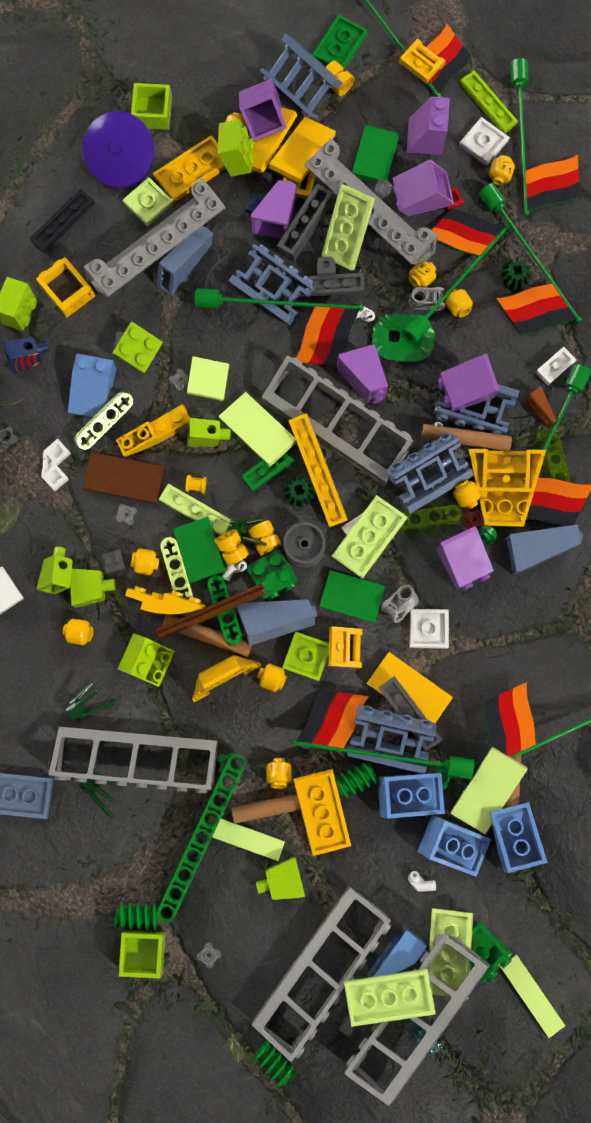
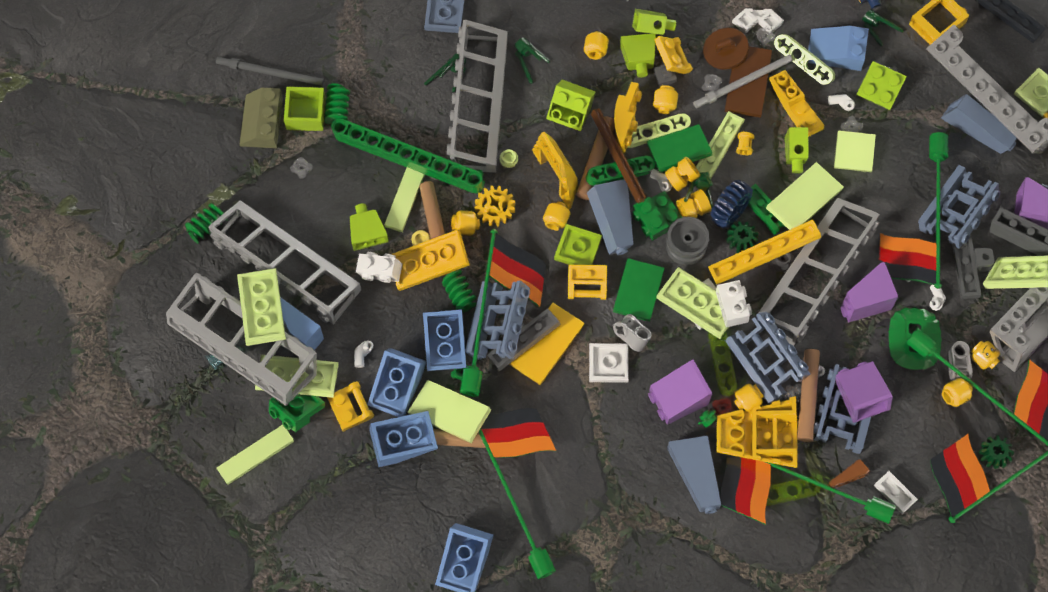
camera: 90 degrees right, 10 degrees down
none -> dark grey bar [216,56,324,86]
none -> olive slope [240,88,283,149]
none -> yellow plate [327,381,374,432]
none -> white brick [356,252,402,283]
none -> light yellow tile [411,230,430,246]
none -> yellow gear [475,186,515,226]
none -> yellowish green plate [500,149,518,168]
none -> yellow plate [654,36,693,74]
none -> light grey bar [693,55,793,109]
none -> reddish brown shield [703,28,749,70]
none -> dark blue gear [710,180,753,229]
none -> white brick [716,280,752,327]
none -> clear plate [757,25,776,46]
none -> white arm [828,94,855,111]
none -> dark green plant [862,9,904,46]

